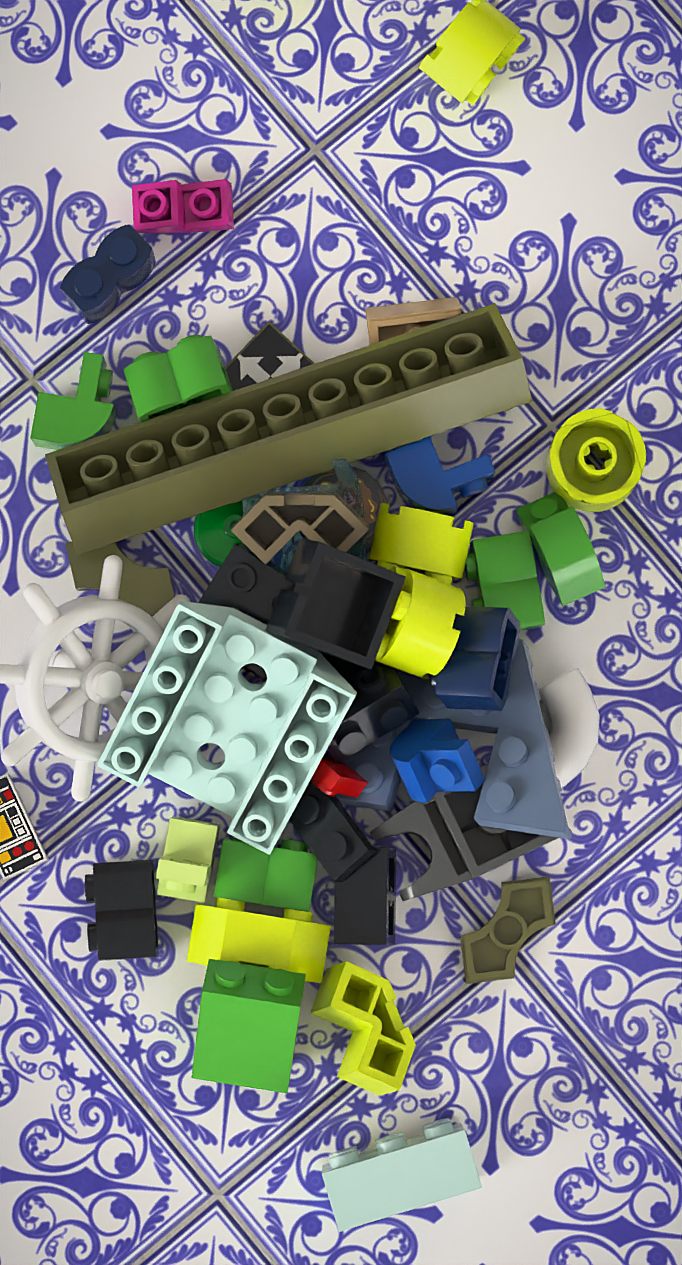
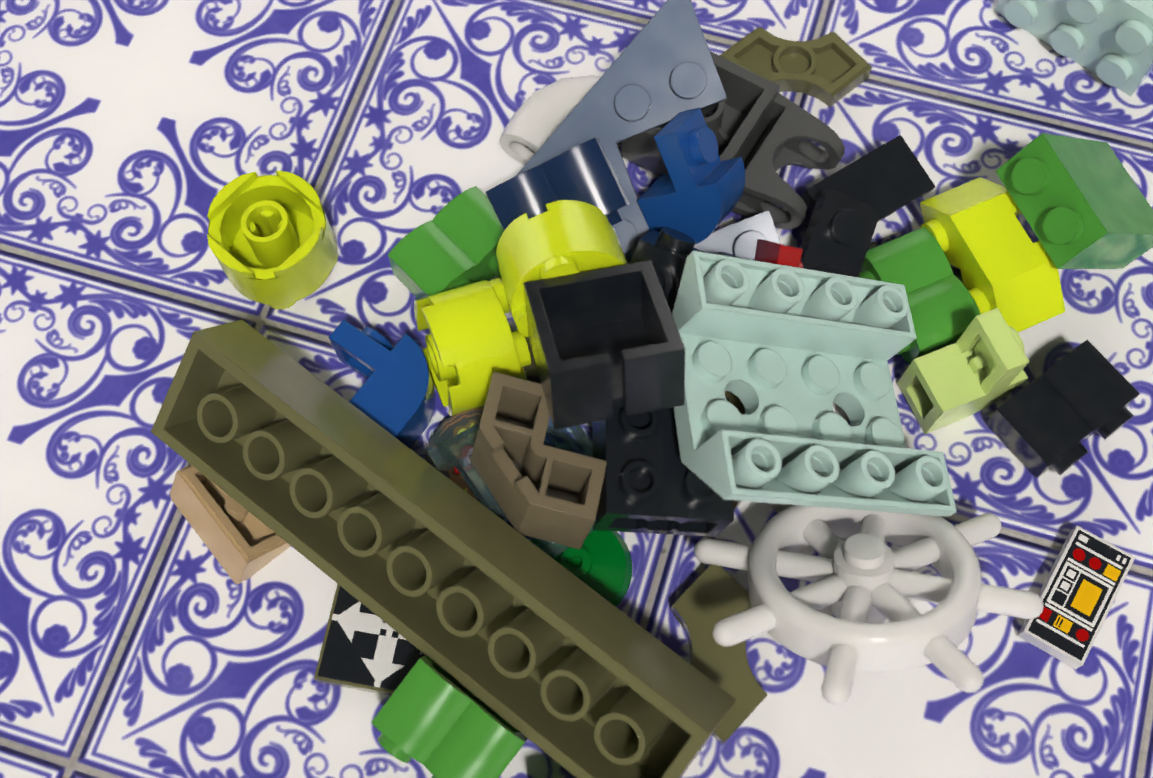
camera: 120 degrees left, 15 degrees down
neon yellow brick [310,961,416,1095] -> none
bright green brick [515,492,606,606] -> none

